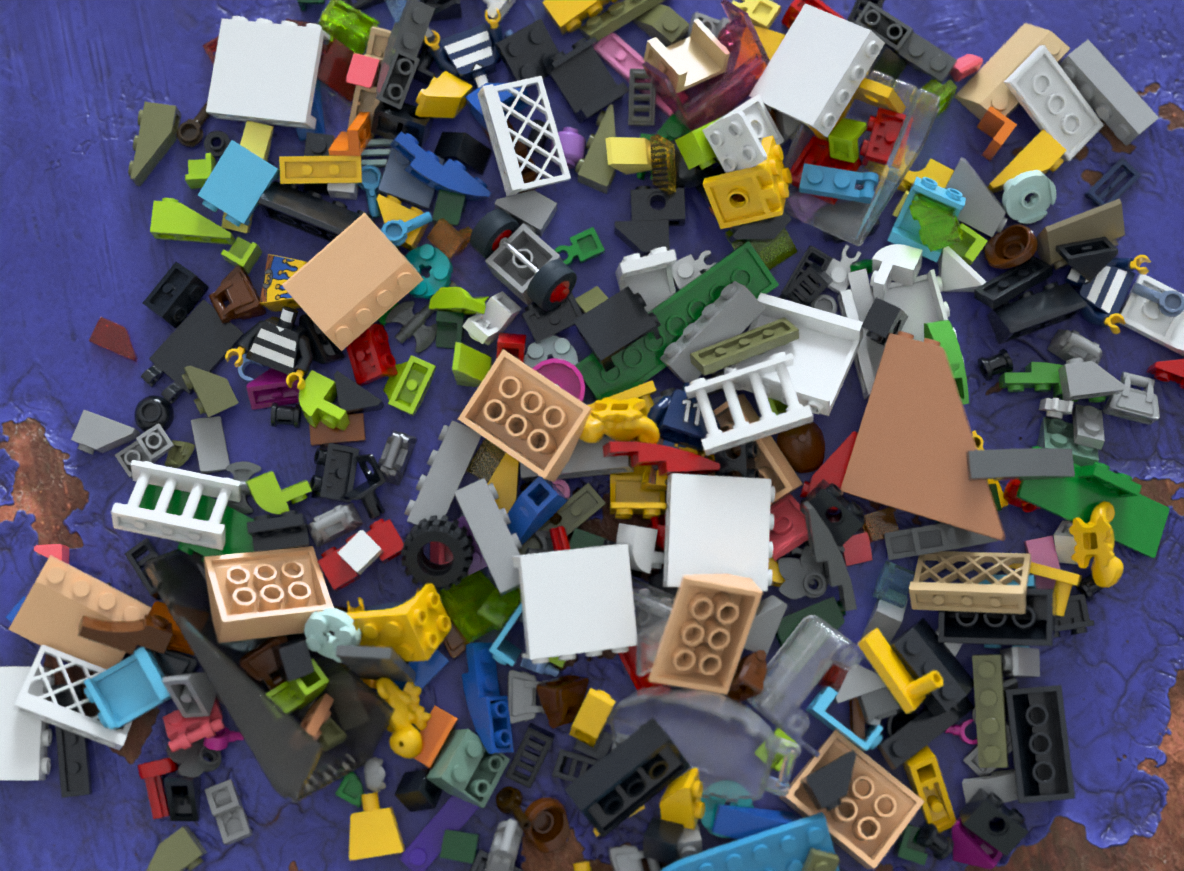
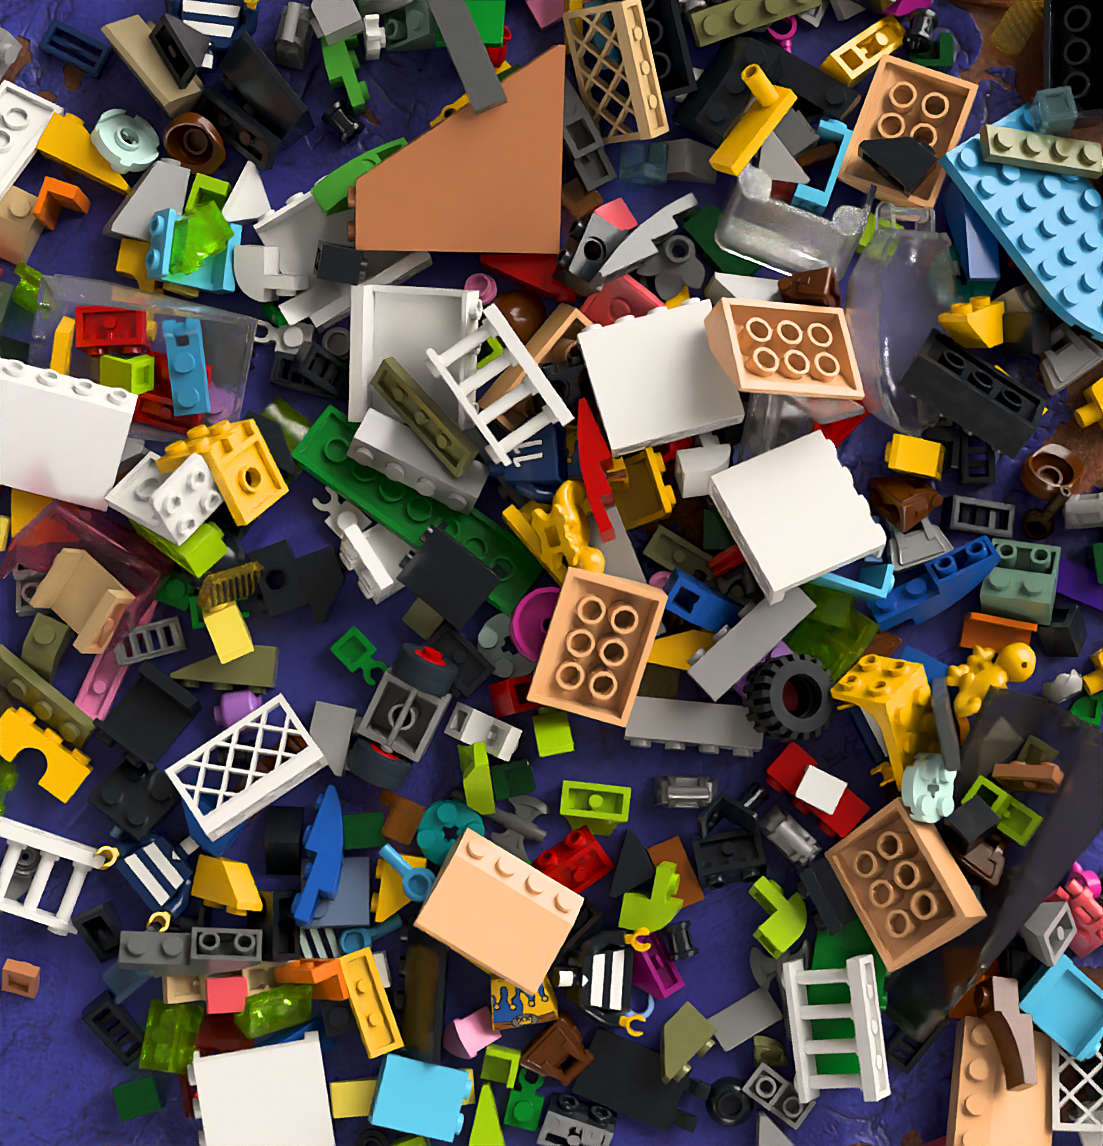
camera: 105 degrees left, 5 degrees up
none -> clear neon green bracket [234,983,313,1039]
none -> bright pink tile [442,1006,502,1059]
none -> bright pink plate [464,273,497,306]
none -> green plate [503,1066,545,1132]

